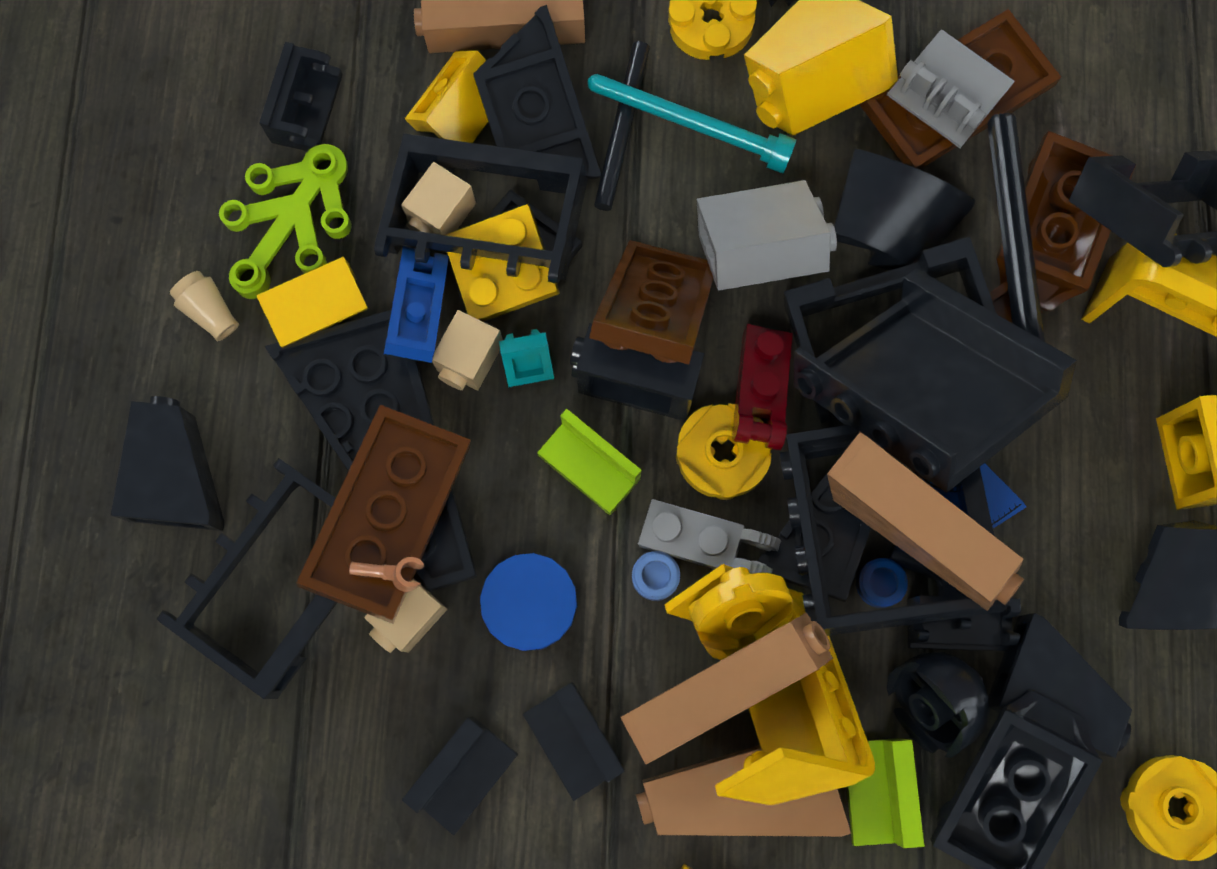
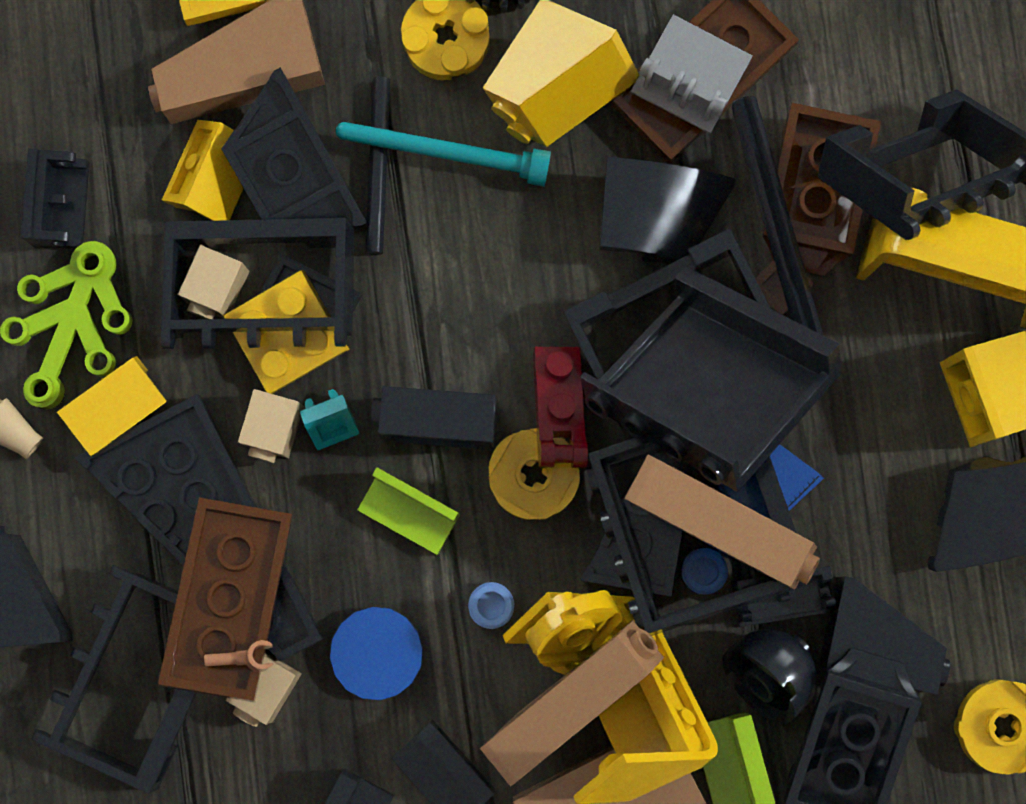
camera: 10 degrees left, 5 degrees up
blue plate [384,246,449,363] -> none
reddish brown plate [590,240,714,365] -> none
light grey hinge [638,499,781,574] -> none
light grey brick [697,180,837,291] -> none

